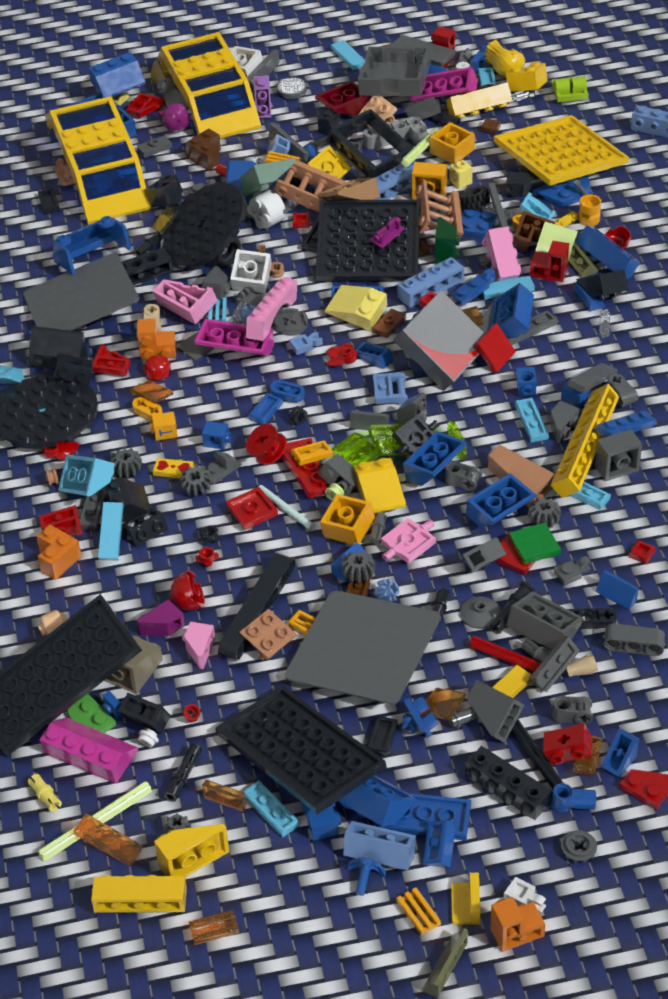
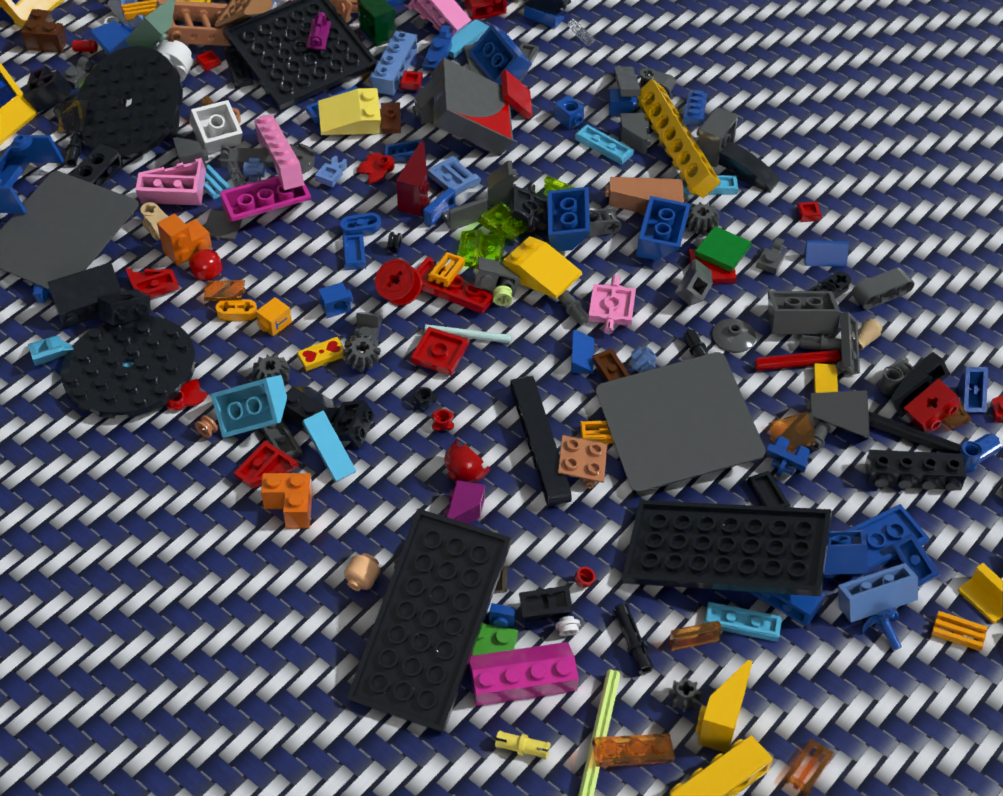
camera: 40 degrees left, 5 degrees up
bright pink slope [182,622,215,669] -> none
light orange brick [320,494,375,545] -> none
dark grey gear [341,550,375,584] -> none
black pin [490,581,535,634] -> none
none -> dark red slope [396,141,430,216]
none -> blue tile [424,187,456,227]
none -> black slope [718,141,780,193]
none -> black slope [890,352,951,417]

